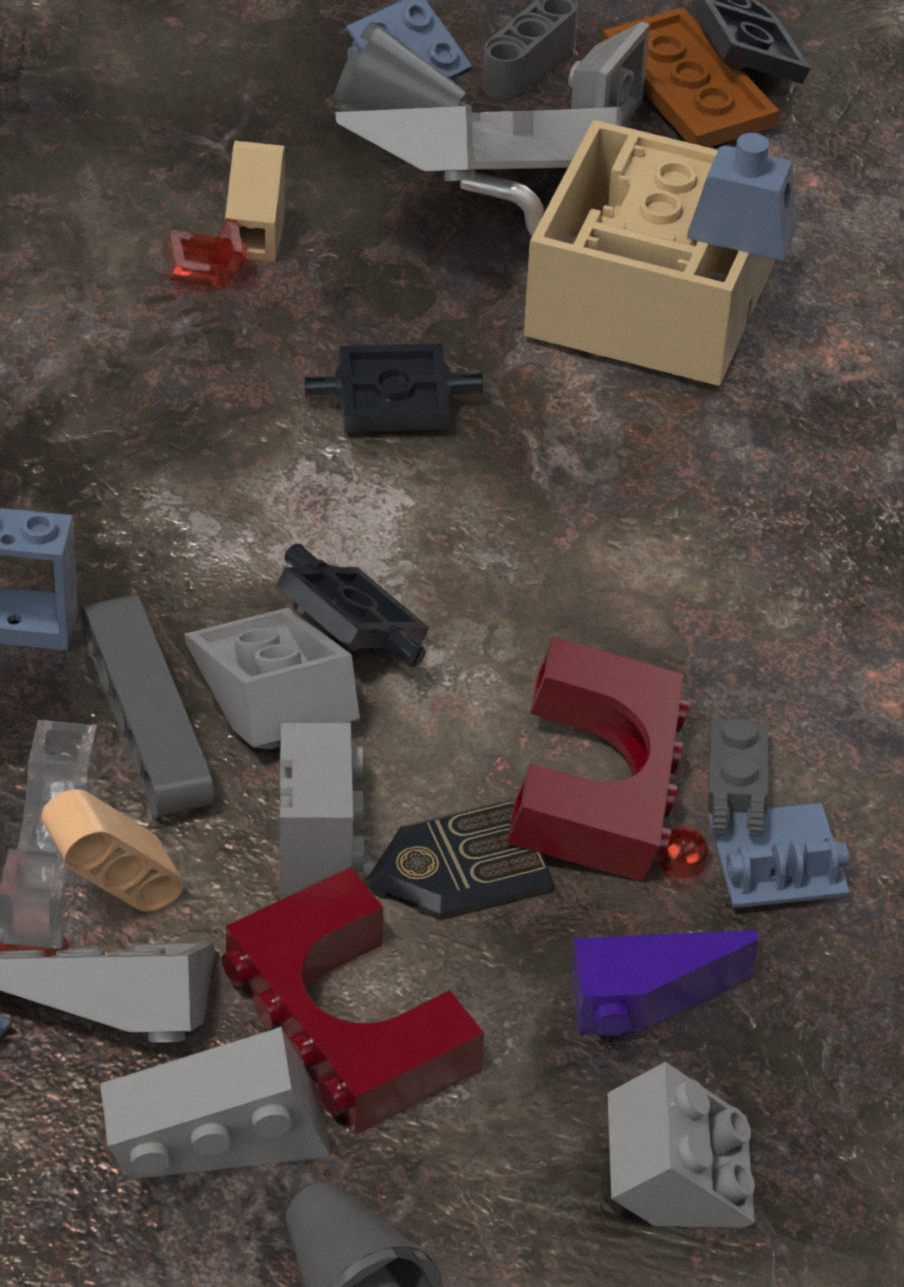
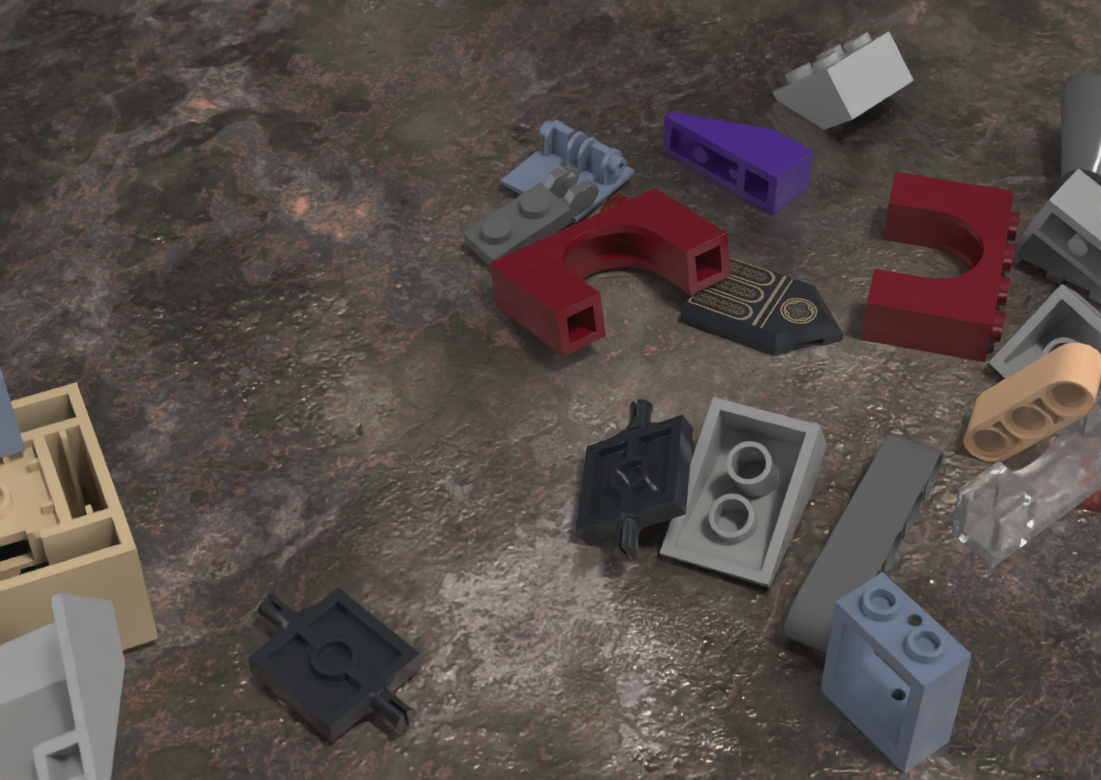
camera: 130 degrees left, 0 degrees up
light grey wedge [280,723,364,896] -> none

